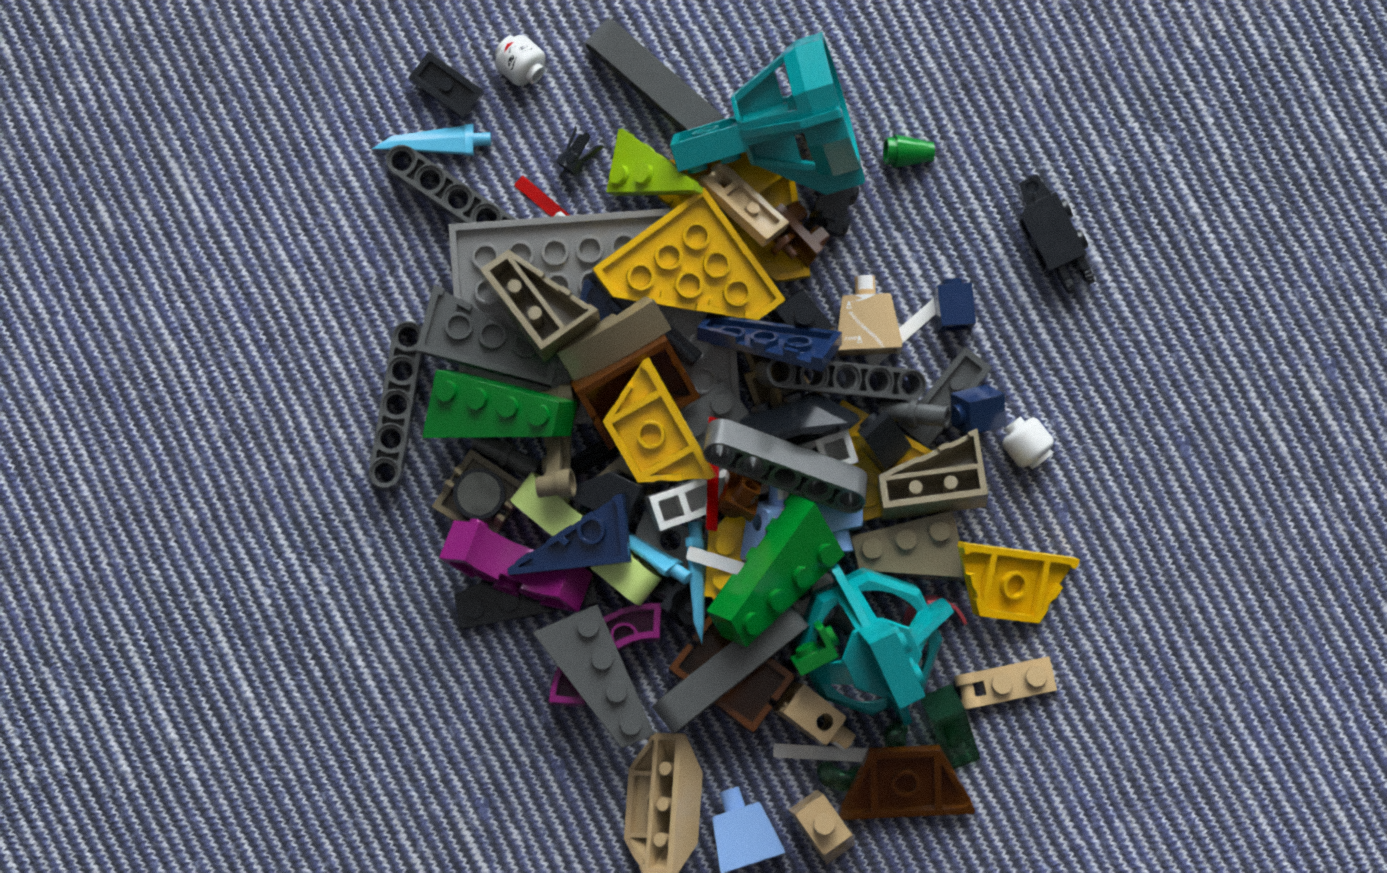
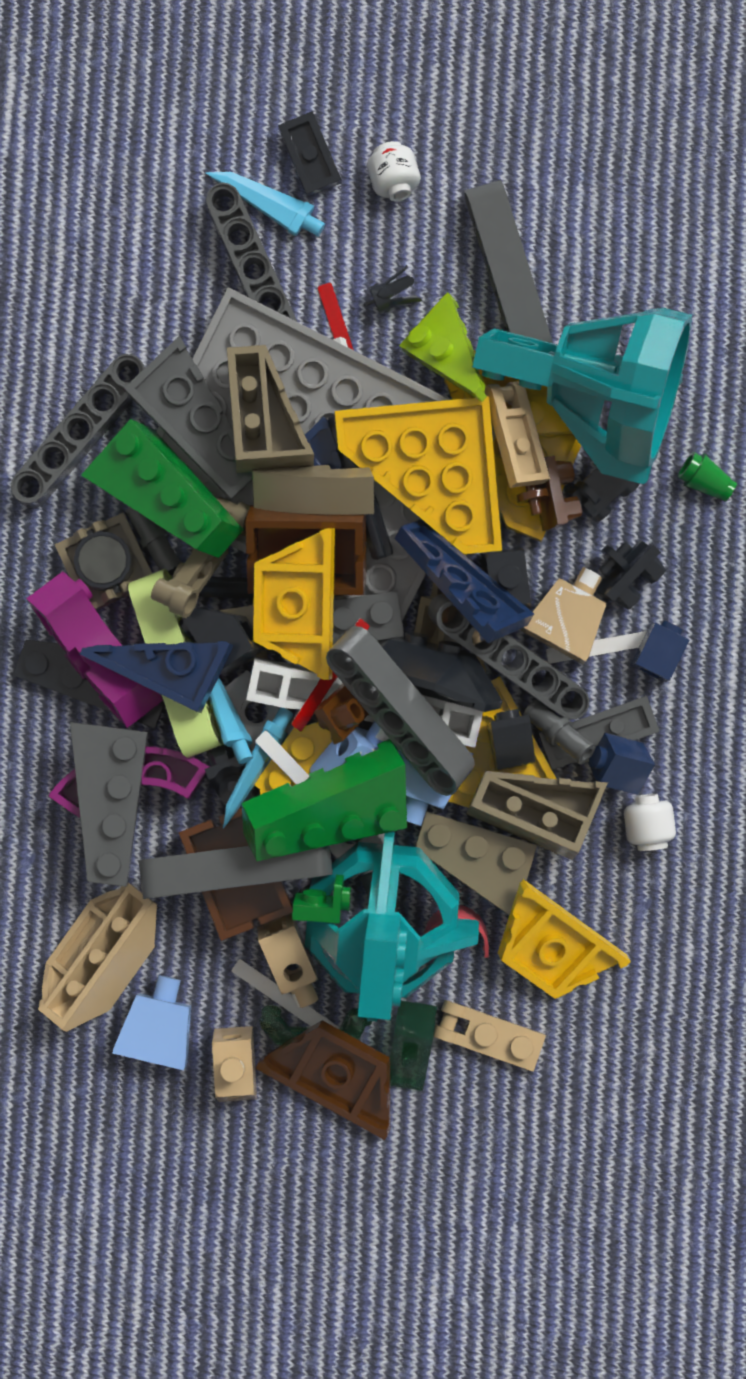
camera: 30 degrees right, 5 degrees up
none -> black hips [596,540,666,610]

